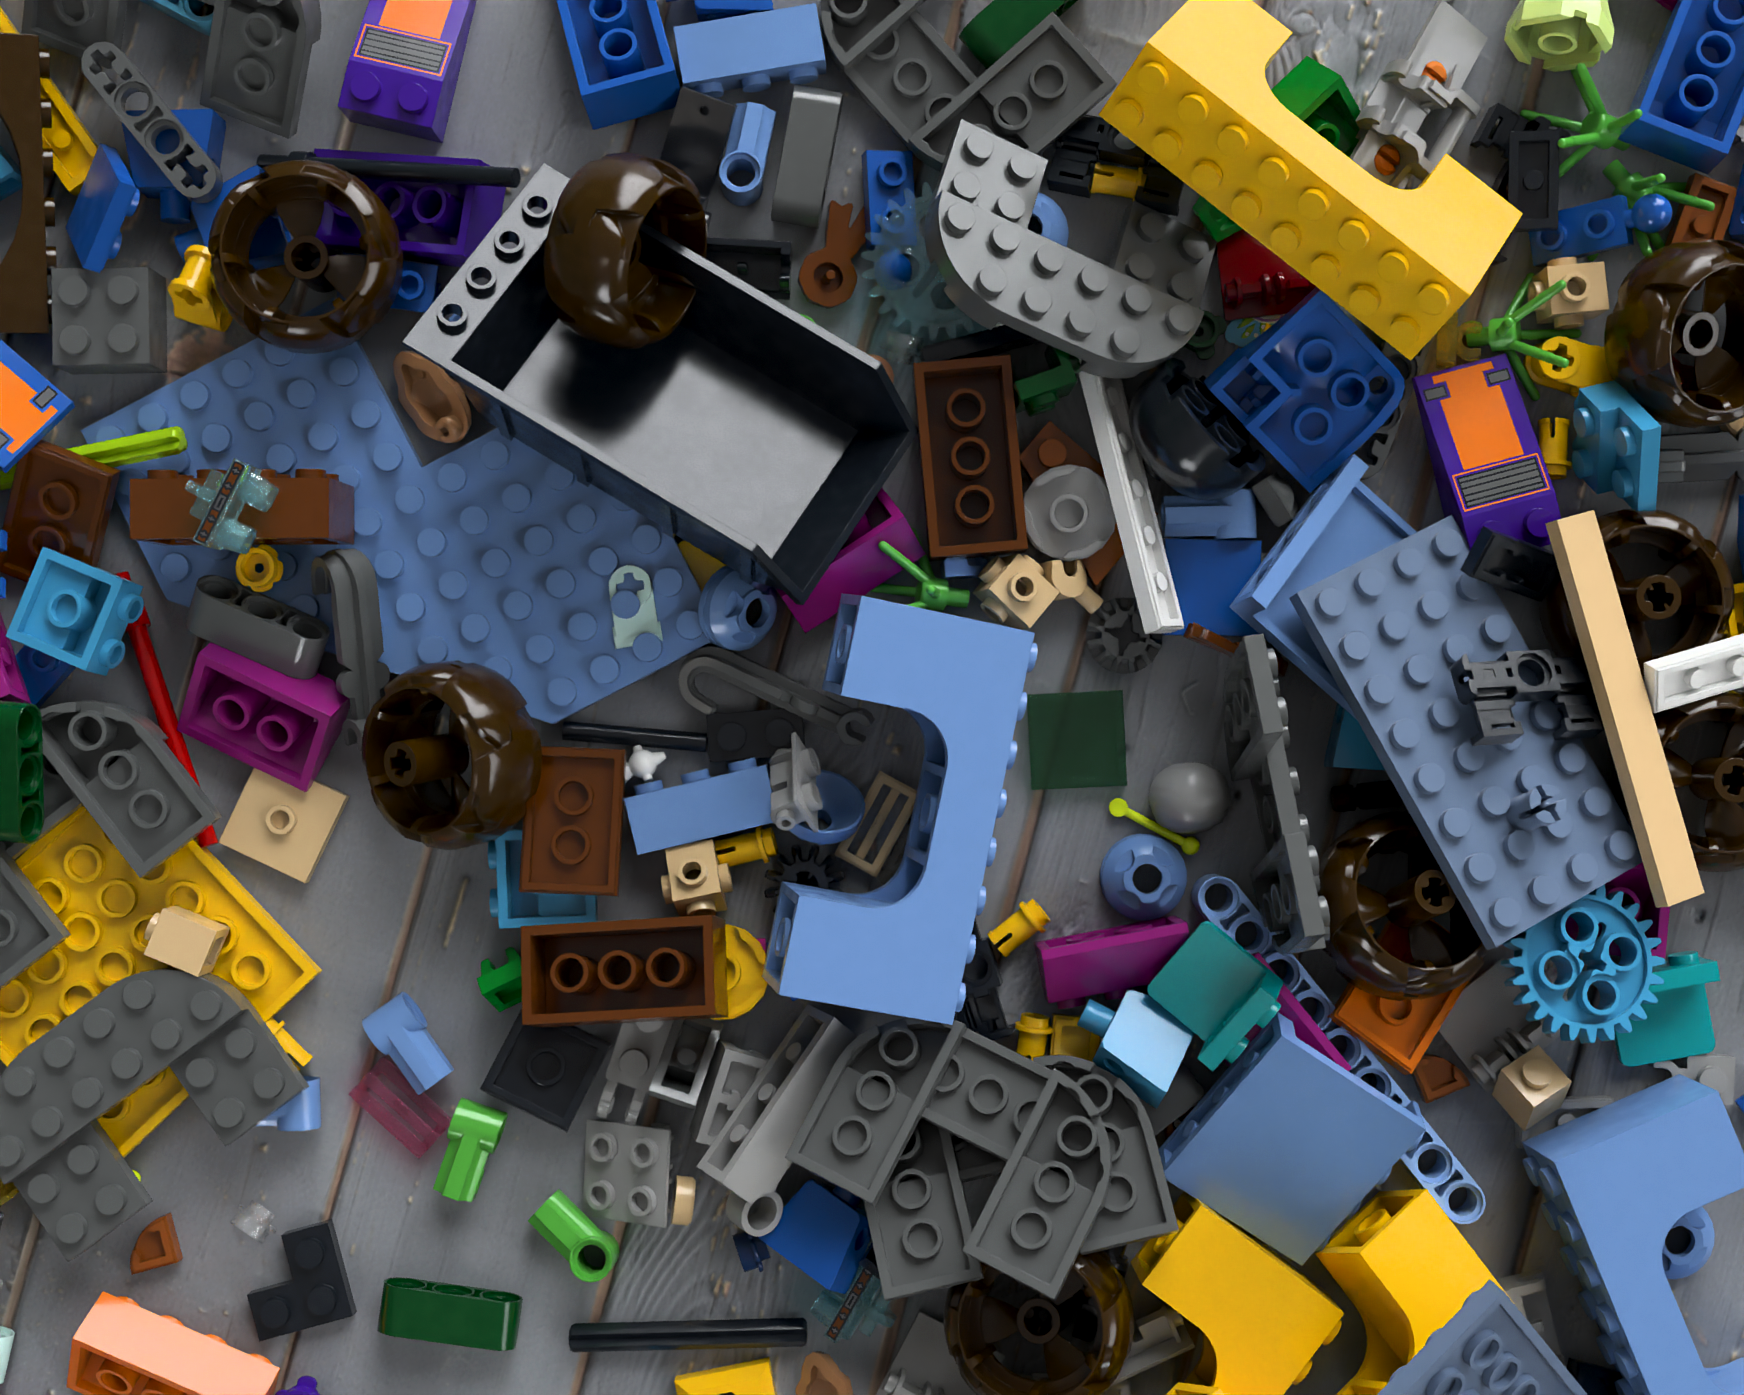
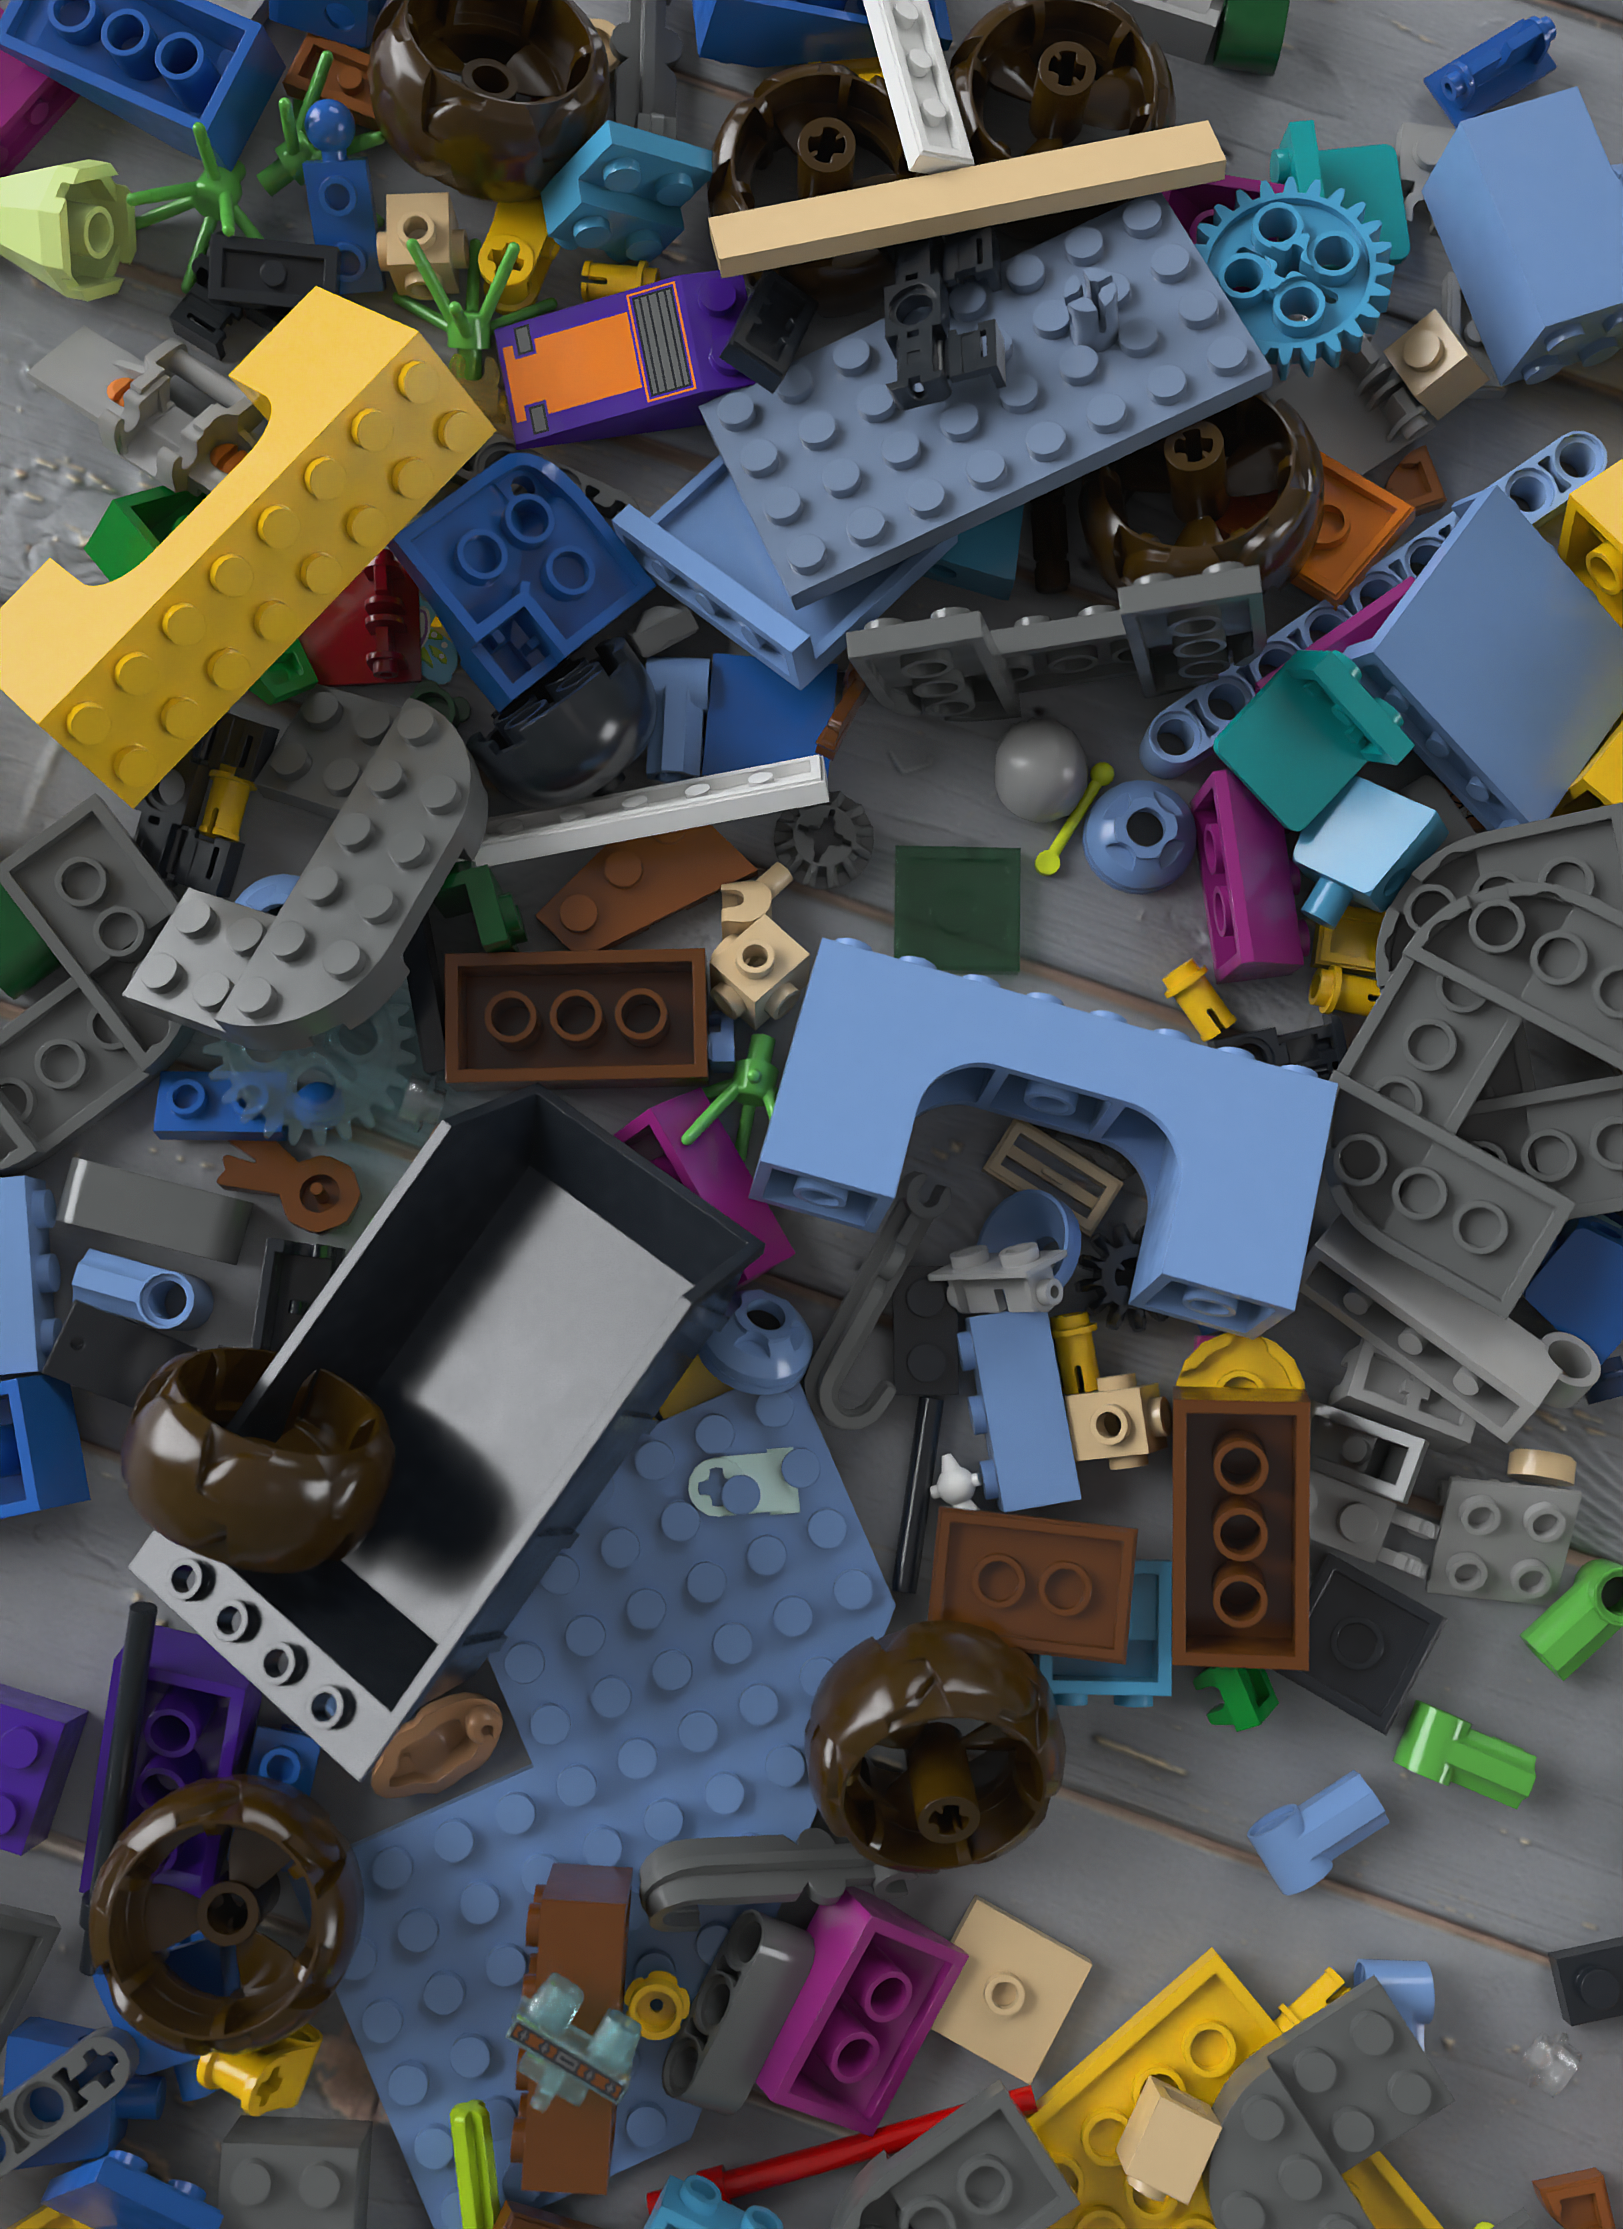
camera: 90 degrees left, 5 degrees down
clear pink tile [348,1057,452,1159] -> none
light grey tile [1024,464,1116,561] -> none

